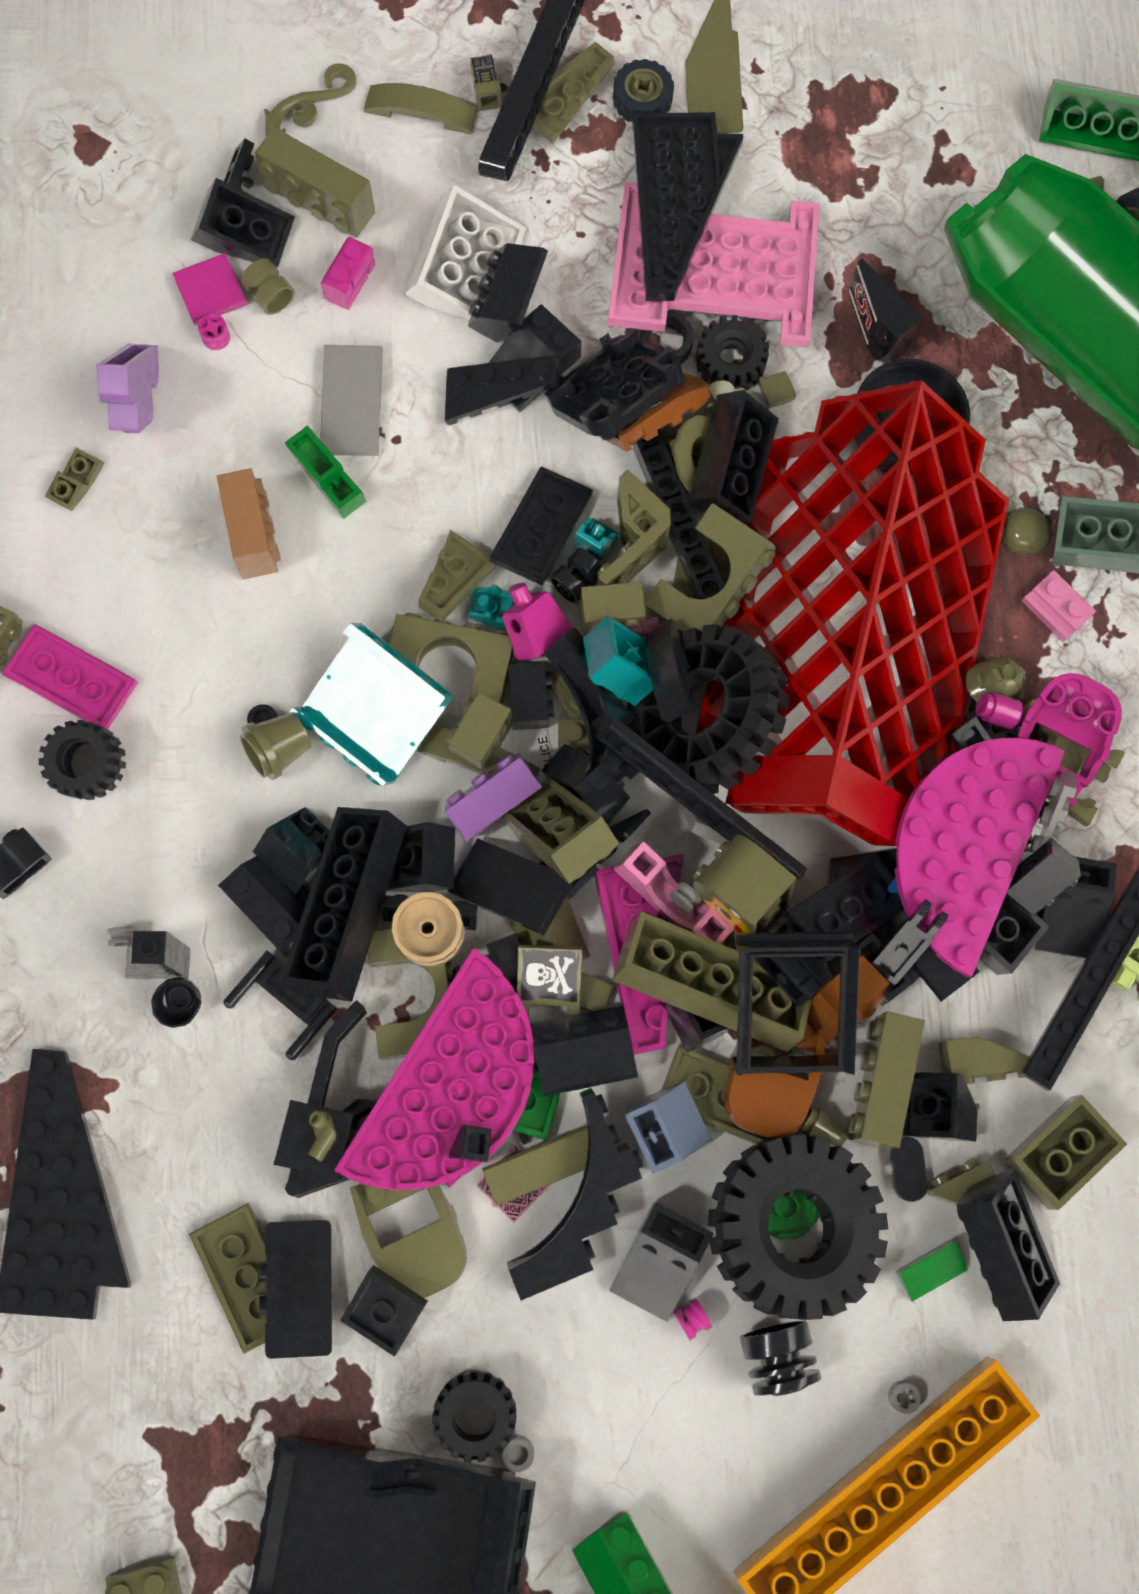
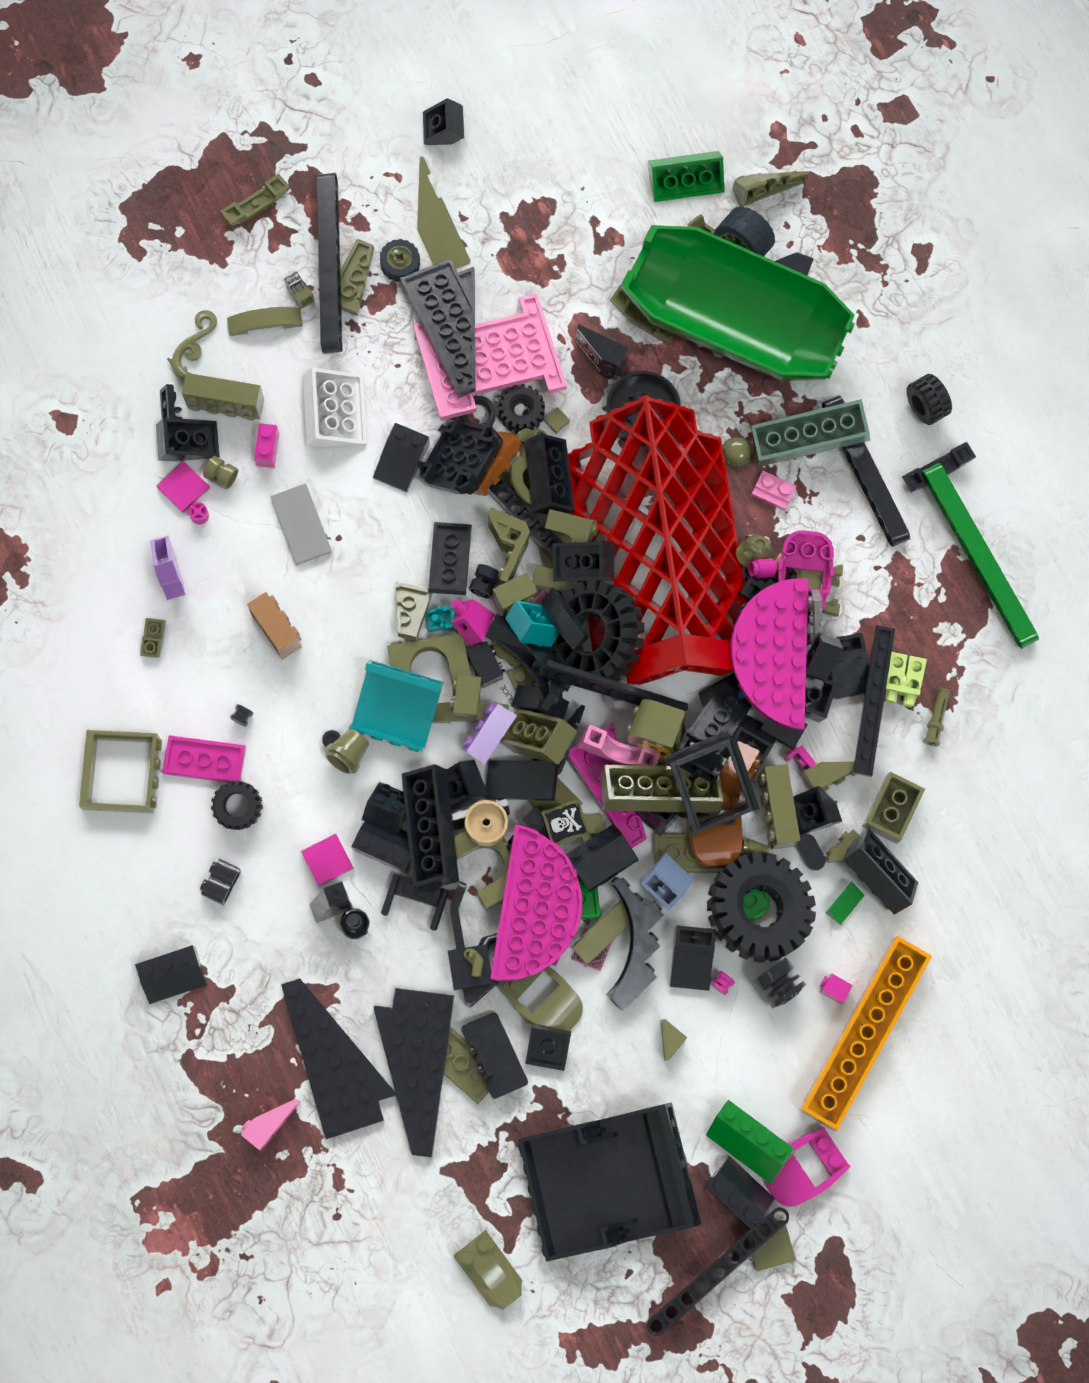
camera: 25 degrees left, 0 degrees up
light grey bush [108,926,137,947] -> none
green slope [284,425,366,519] -> none
black tyre [432,1370,517,1463] -> none
black wing [445,355,560,426] -> none
black slope [449,1125,491,1162] -> none
black slope [468,243,548,343] -> none
light grey tile [501,1435,534,1472] -> none
teal hand [574,517,620,561] -> none
light grey bush [670,882,701,913] -> none
hinge [870,899,948,985] -> none
light grey bush [888,1381,921,1414] -> none
none -> black wheel [230,704,254,727]
none -> dark pink tile [301,834,354,886]
none -> black wing [374,988,455,1158]
none -> black slope [552,541,615,582]
none -> olive slope [610,285,675,344]
none -> olive slope [660,1019,687,1061]
none -> dark pink bracket [784,745,816,770]
none -> dark pink brick [819,974,853,1004]

